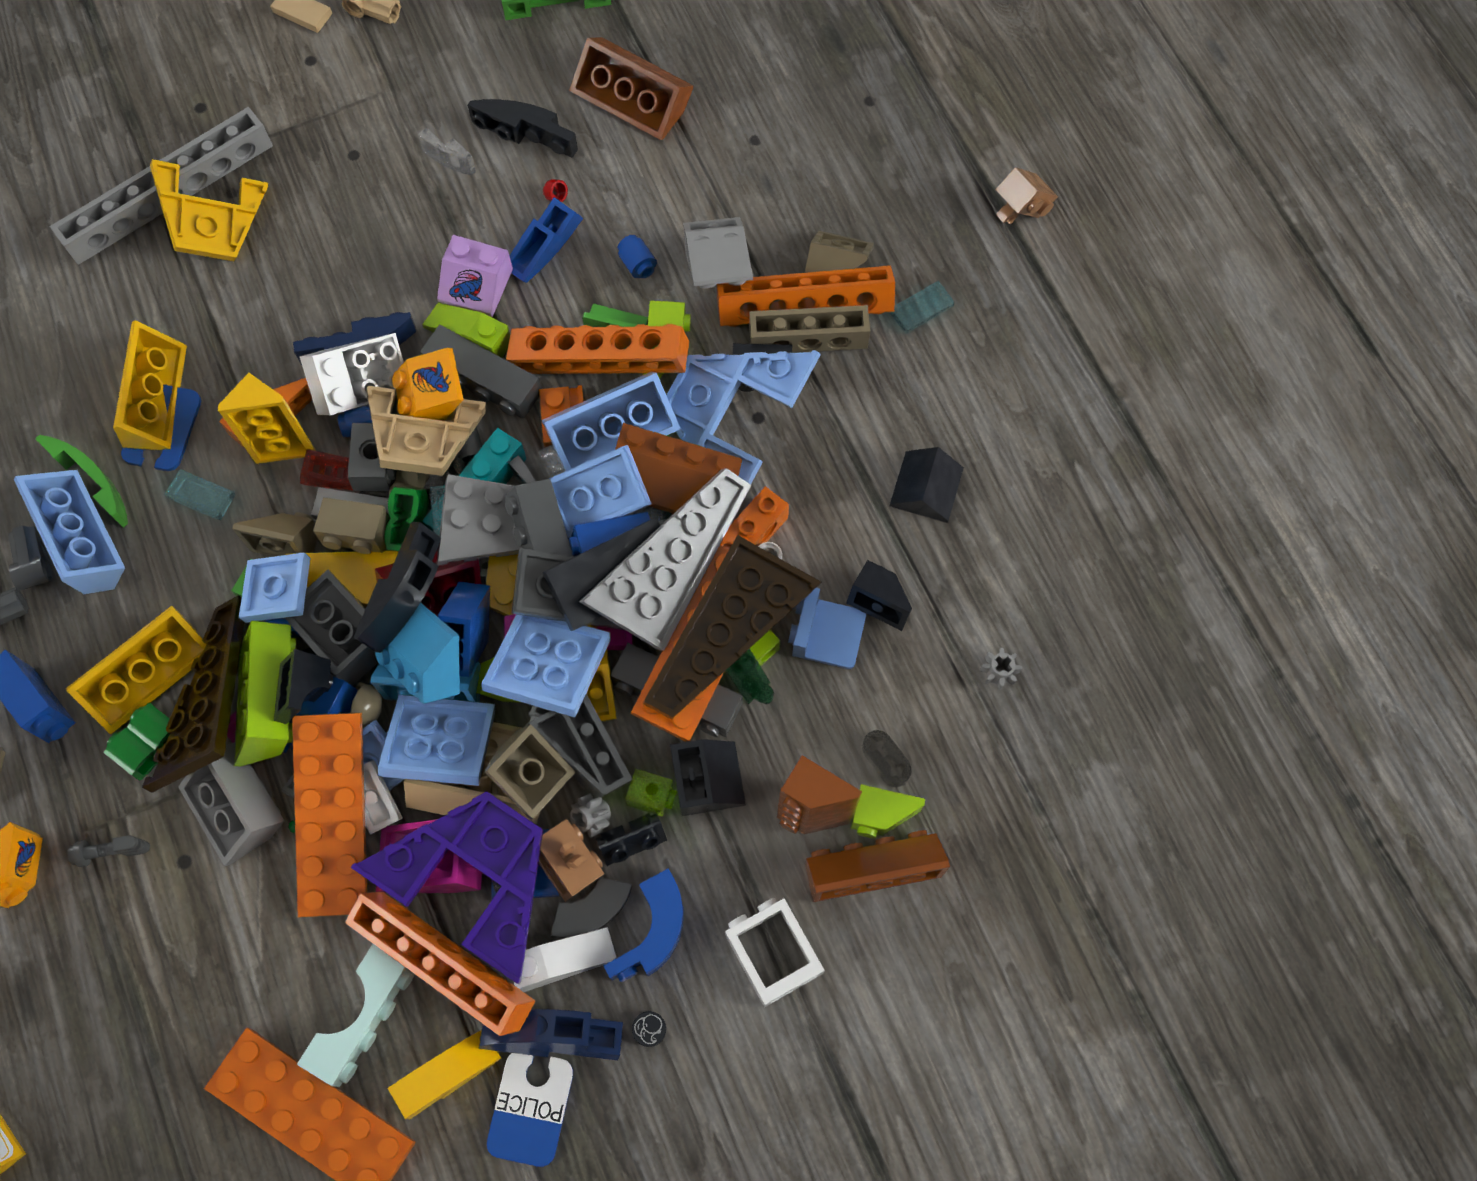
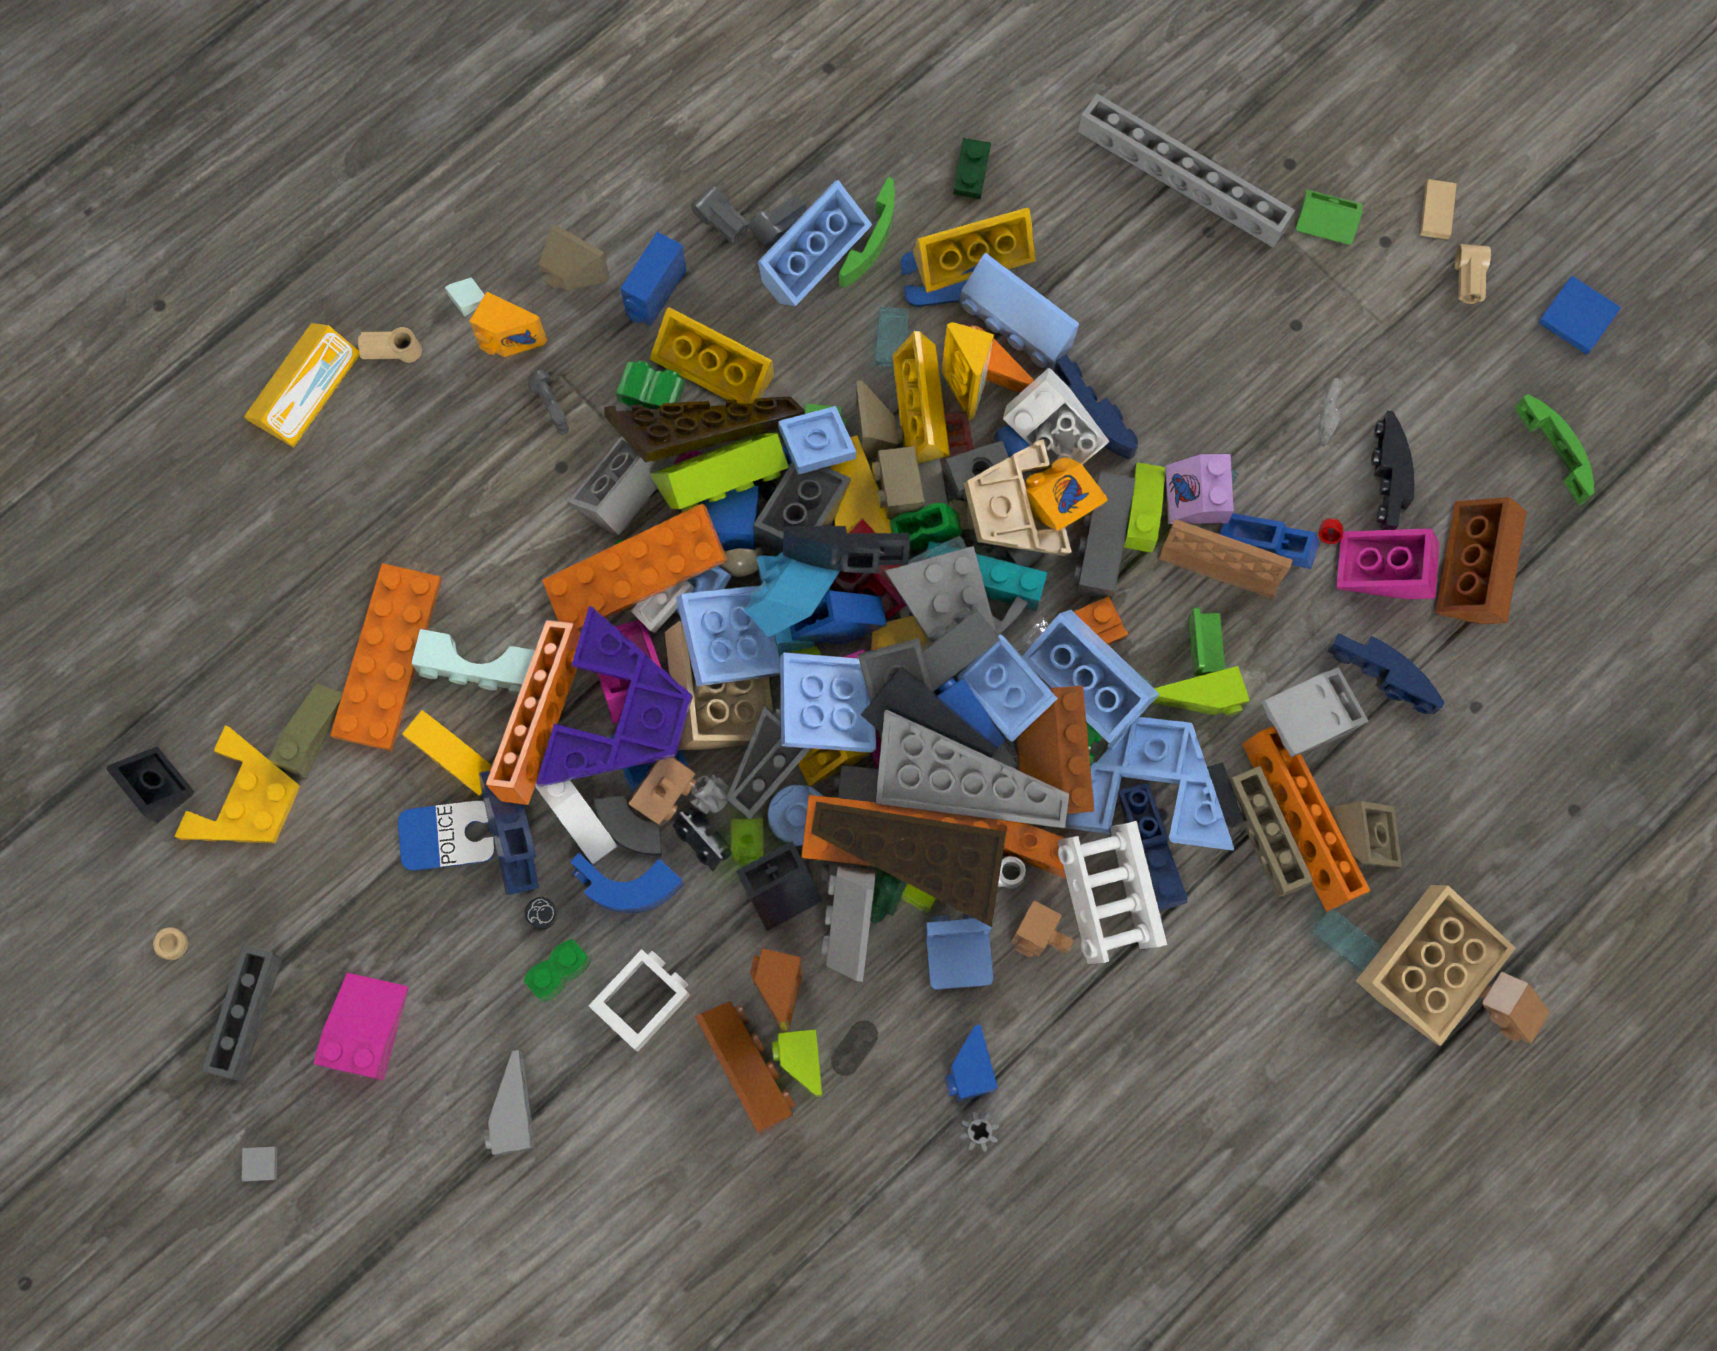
camera: 70 degrees right, 5 degrees up
yellow wing [150,159,268,261] -> none
black arch [274,649,333,724] -> none
dark tan slope [484,724,575,820] -> none
orange brick [506,324,689,374] -> none
blue brick [617,235,657,278] -> none
black slope [846,560,912,631] -> none
black slope [889,447,964,523] -> none
none -> light grey slope [484,1050,535,1155]
none -> green brick [523,939,591,1002]
none -> light blue tile [768,785,822,847]
none -> light grey slope [822,866,876,982]
none -> yellow slope [892,331,950,464]
none -> blue slope [944,1024,998,1102]
none -> dark green plate [953,138,991,199]
none -> light blue slope [960,253,1079,370]
none -> medium nougat brick [1011,900,1074,958]
none -> white fence [1057,821,1167,964]
none -> dark blue slope [1118,783,1188,911]
none -> medium nougat fence [1158,519,1293,599]
none -> bright green panel [1296,189,1363,245]
none -> dark blue slope [1327,633,1444,715]
none -> dark pink slope [1337,528,1440,599]
none -> tan slope [1356,885,1516,1046]

